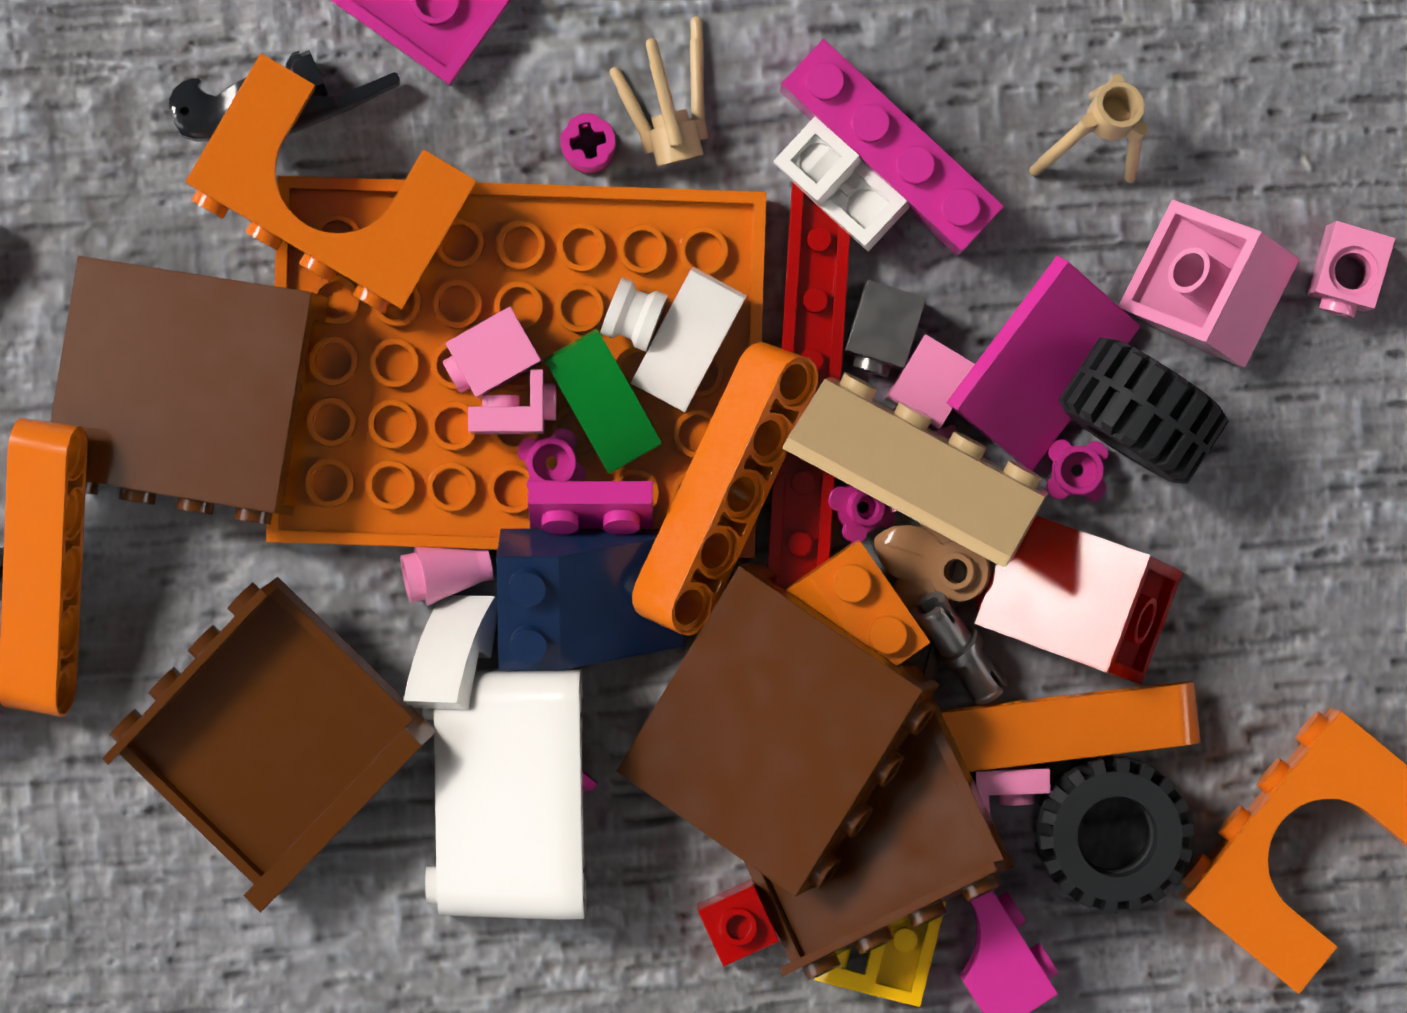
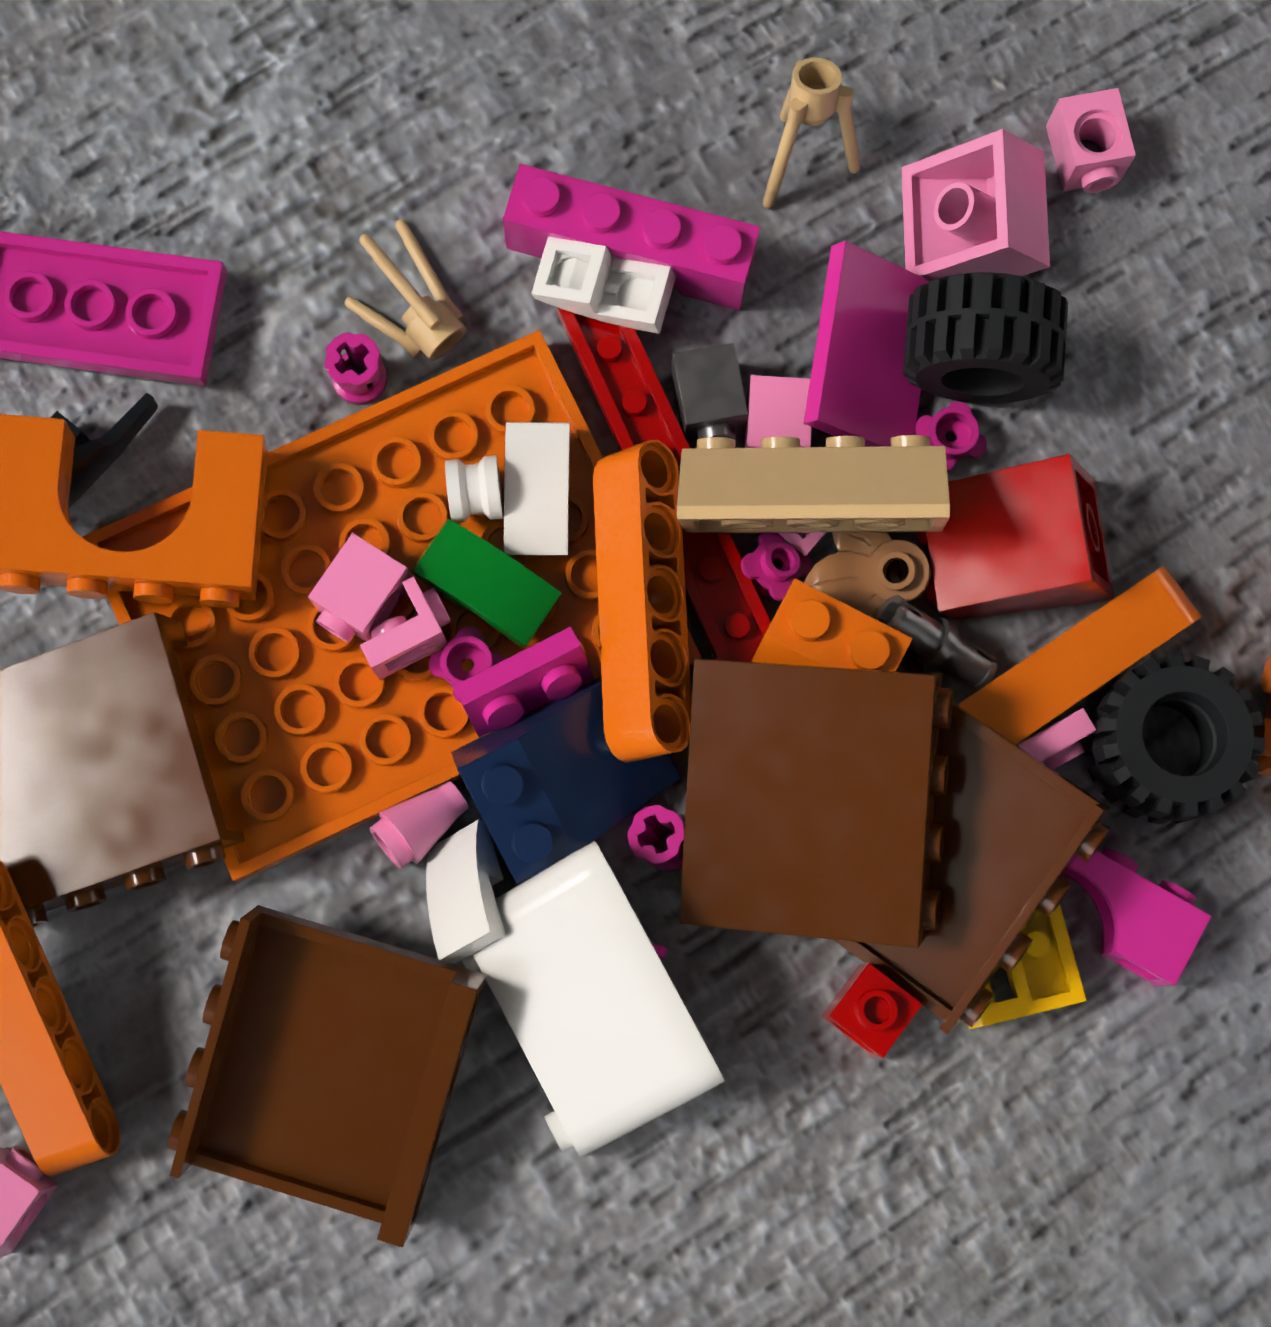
camera: 30 degrees left, 10 degrees down
none -> dark pink bush [627,805,685,872]

